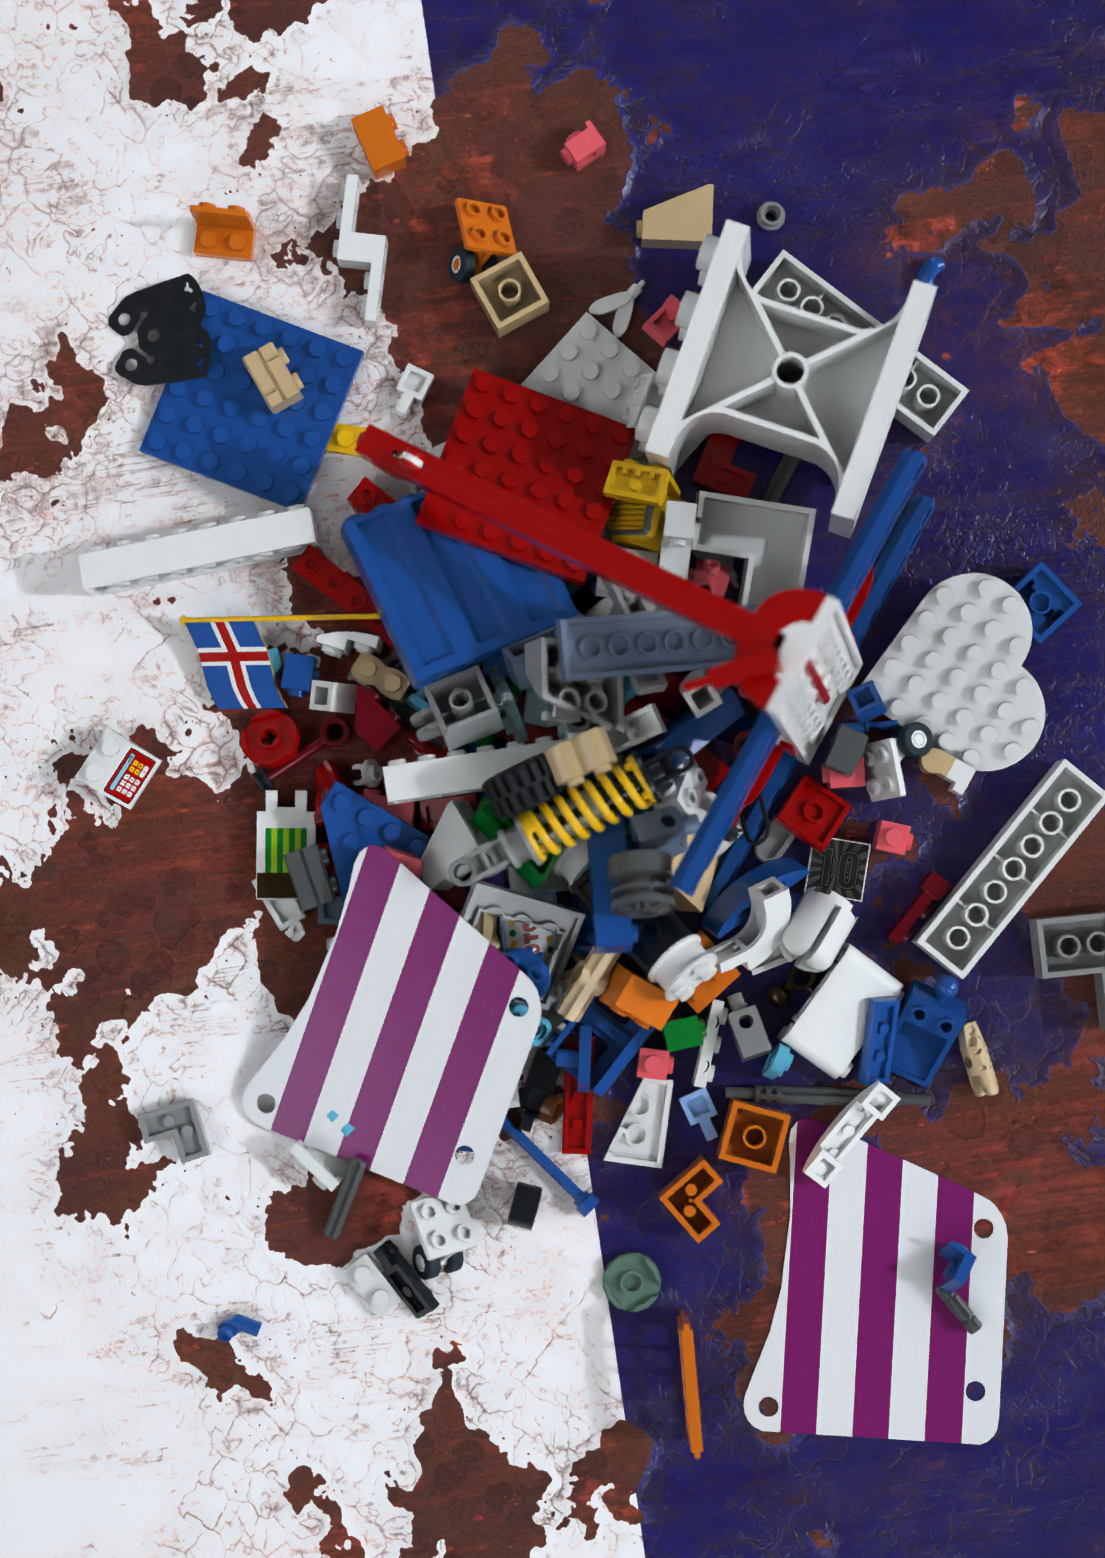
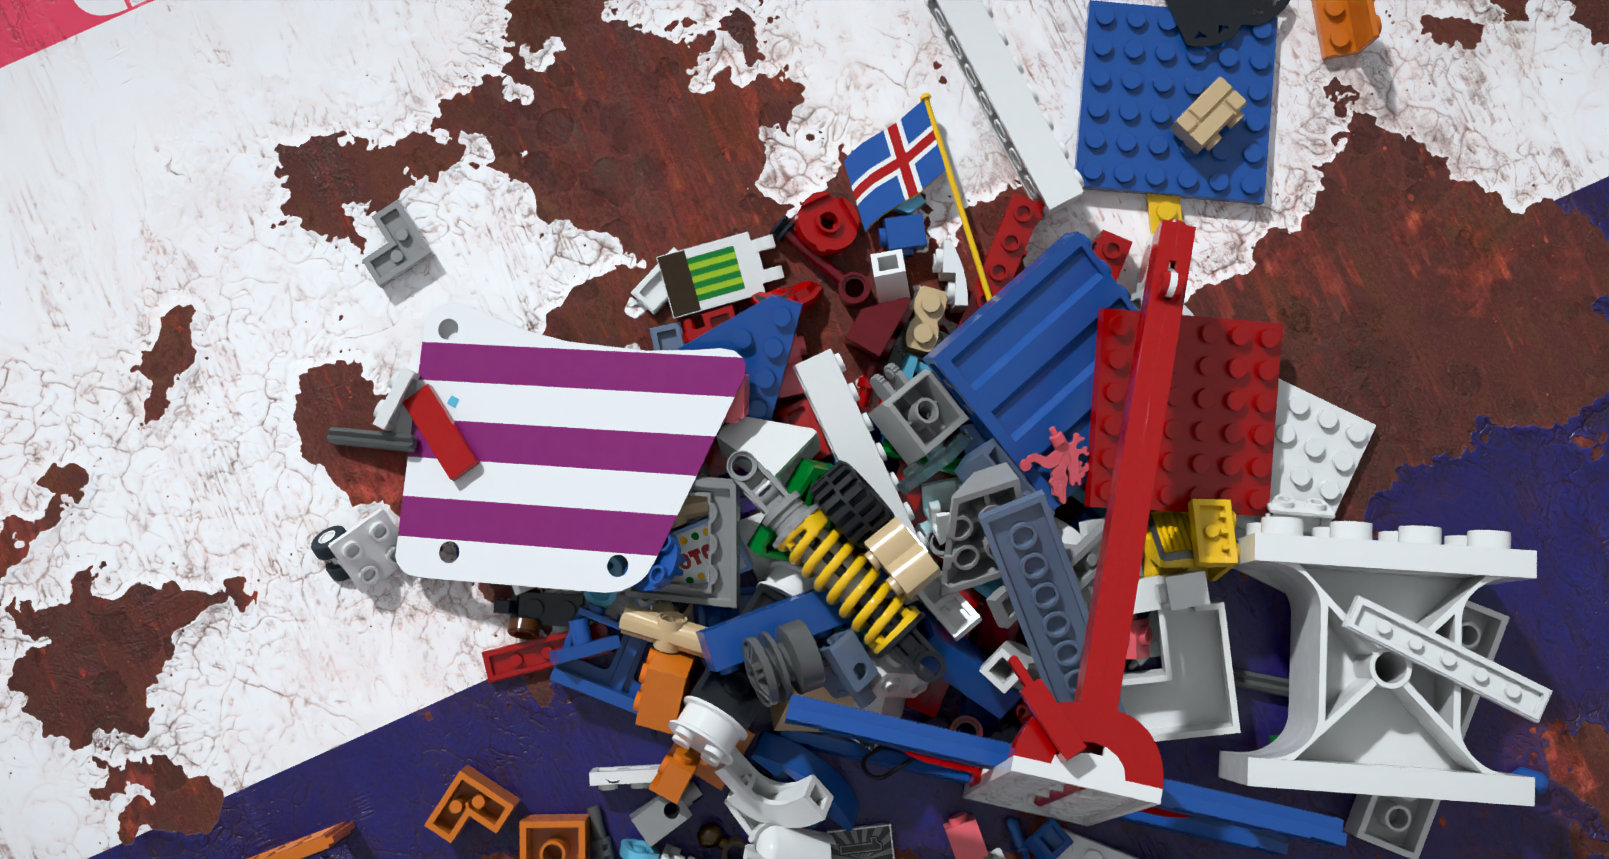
camera: 75 degrees right, 0 degrees up
white slope [75,728,162,810] -> none
blue arm [217,1314,262,1342] -> none
dark grey brick [283,844,340,912] -> none
white bracket [333,174,388,329] -> none
white plate [343,1252,402,1319] -> none
orange brick [351,105,409,180] -> none
white plate [352,759,383,788] -> none
black hinge [373,1239,440,1319] -> none
white plate [395,363,435,419] -> none
orange plate [448,198,517,283] -> none
tan brick [470,251,549,338] -> none
blue piece [502,1116,600,1217] -> none
black piece [507,1181,542,1230] -> none
coral brick [559,120,606,172] -> none
white piece [589,280,645,338] -> none
white wing [603,1078,674,1168] -> none
sand green tile [603,1252,661,1312] -> none
coral brick [635,1045,674,1081] -> none
tan slope [636,184,714,250] -> none
coral bracket [642,294,681,347] -> none
green brick [662,1012,707,1052] -> none
light blue plate [678,1087,718,1142] -> none
red plate [691,433,756,498] -> none
light grey tile [754,815,796,863] -> none
light grey plate [756,201,786,231] -> none
red plate [773,773,852,854] -> none
dark grey brick [822,723,868,778] -> none
none -> red tile [402,384,480,481]
none -> orange brick [648,747,702,805]
none -> coral piece [1019,426,1090,504]
none -> white tile [1341,595,1553,723]

